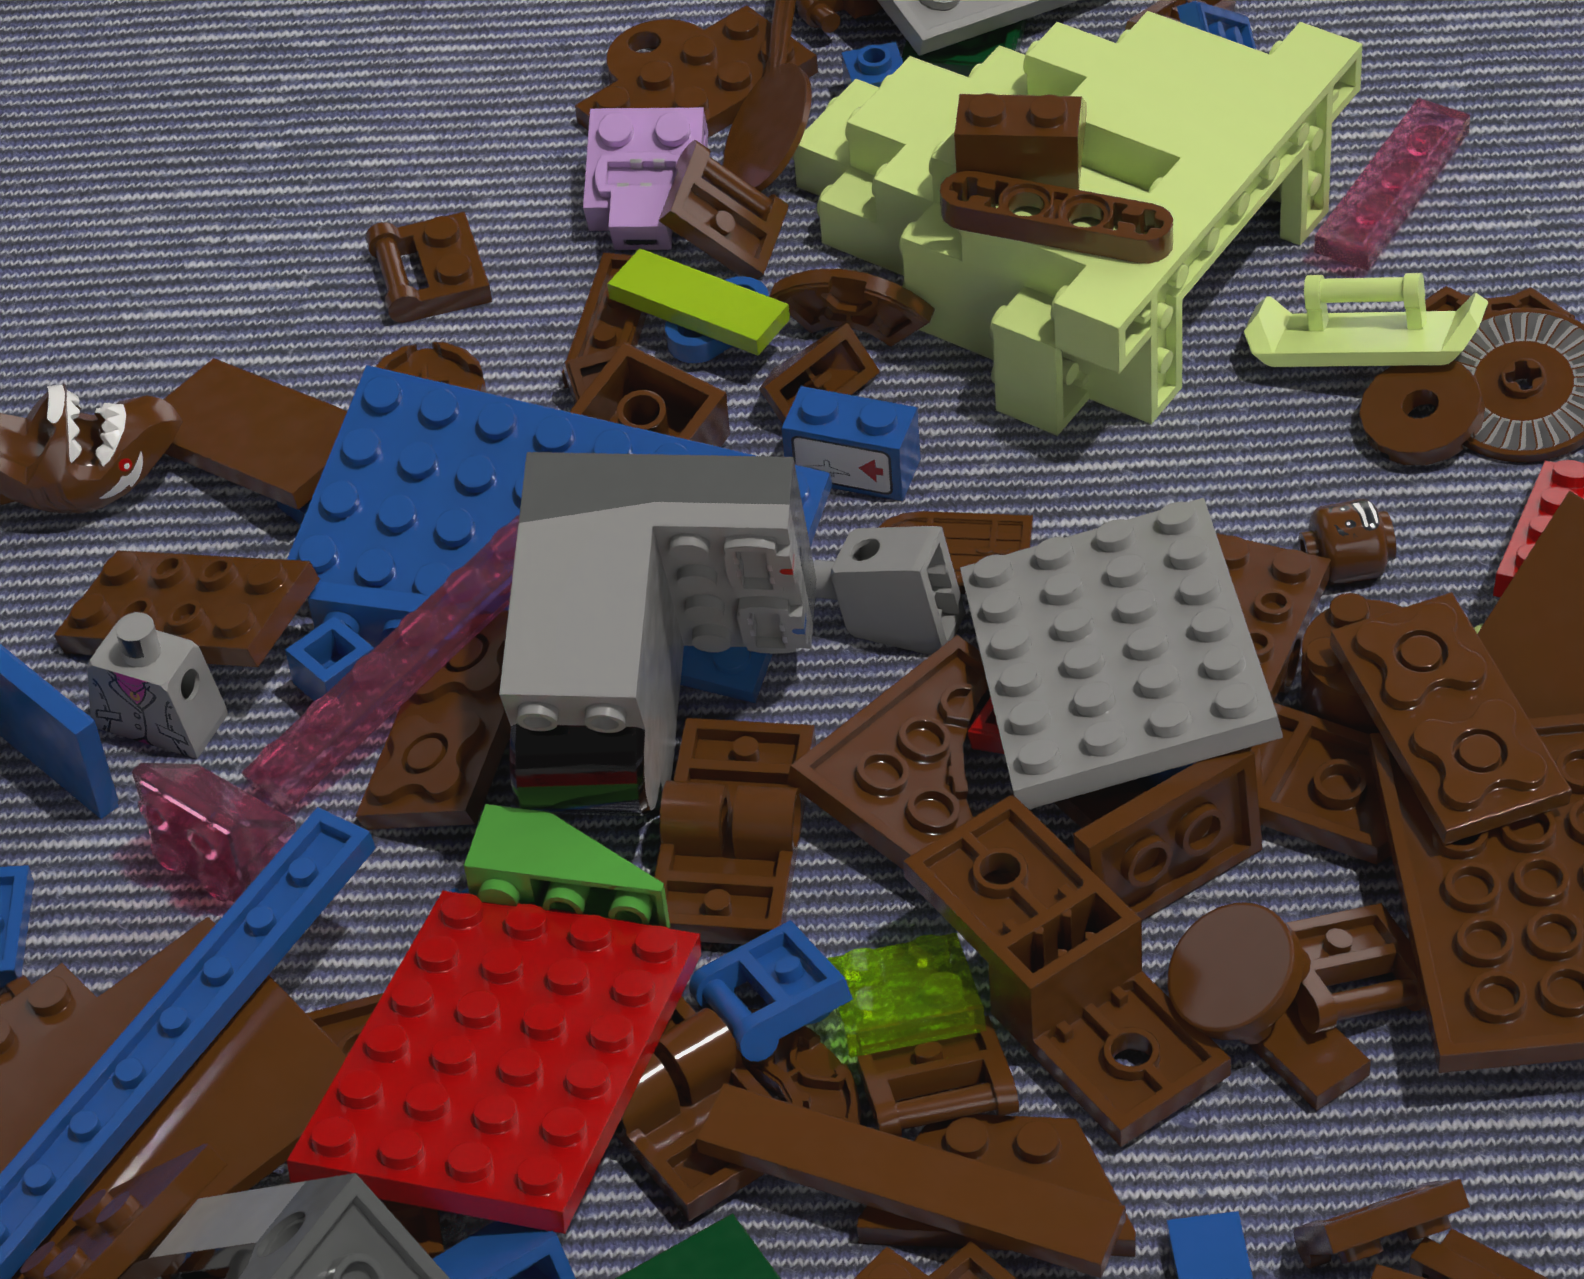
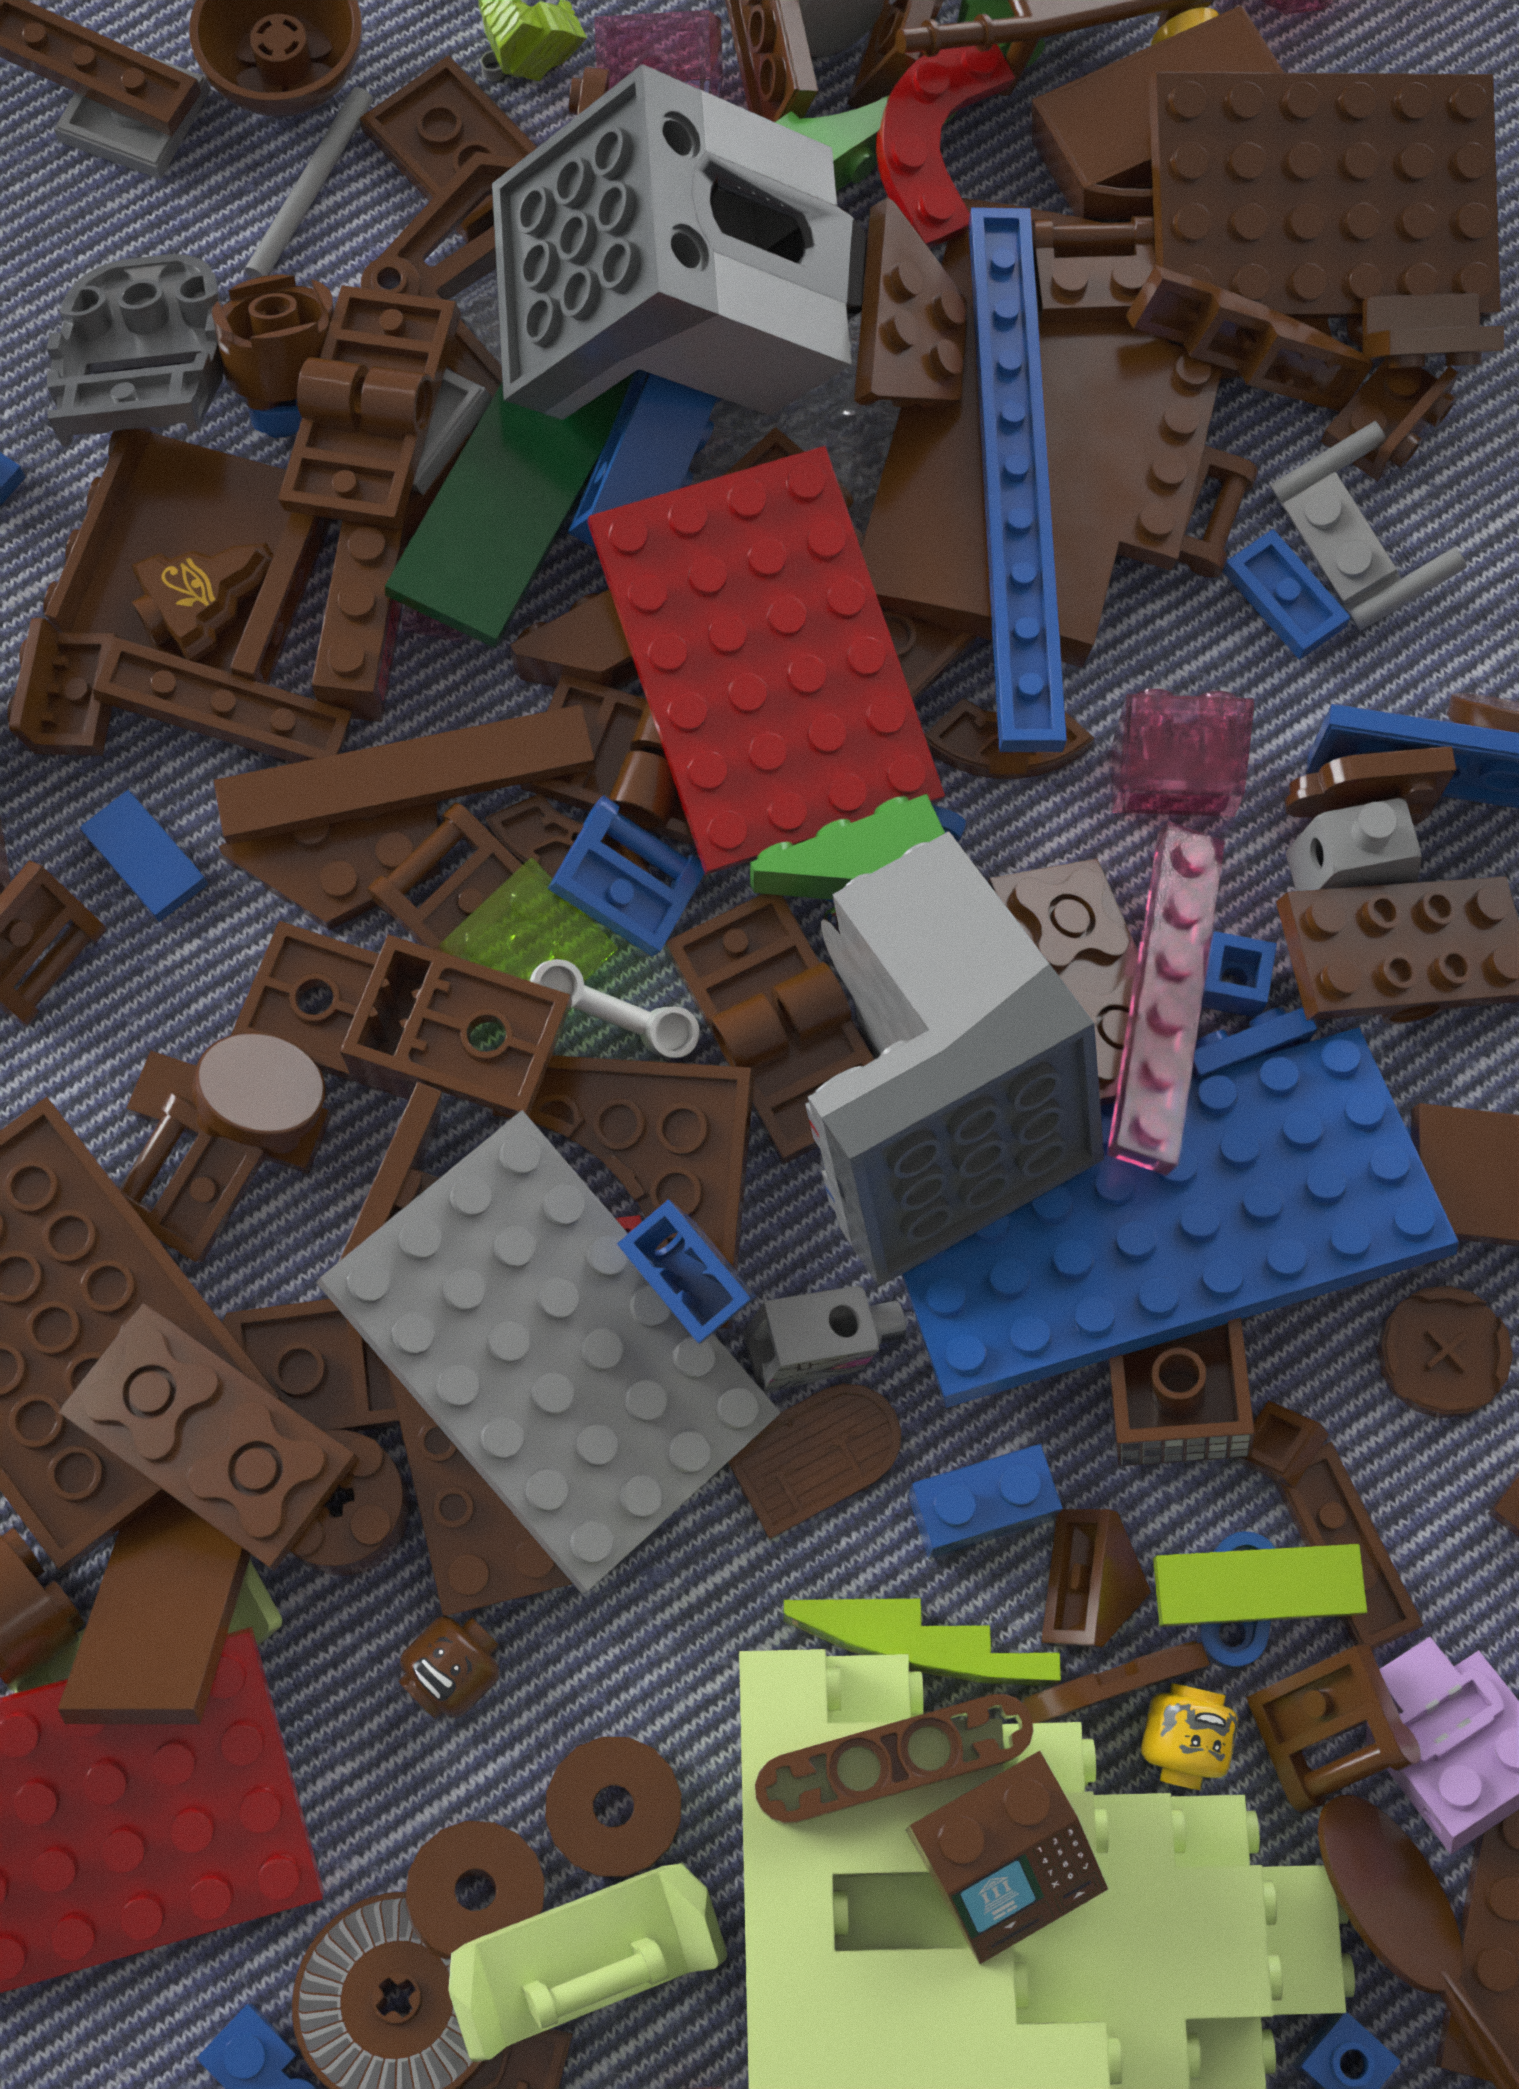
camera: 140 degrees right, 25 degrees up
none -> reddish brown slope [510,589,639,690]
none -> white bar [530,959,700,1058]
none -> reddish brown tile [545,1737,682,1877]
none -> blue torso [617,1199,756,1344]
none -> lime slope [783,1598,1061,1687]
none -> reddish brown tile [924,698,1095,779]
none -> yellow head [1141,1683,1238,1790]
none -> reddish brown plate [1285,746,1456,825]

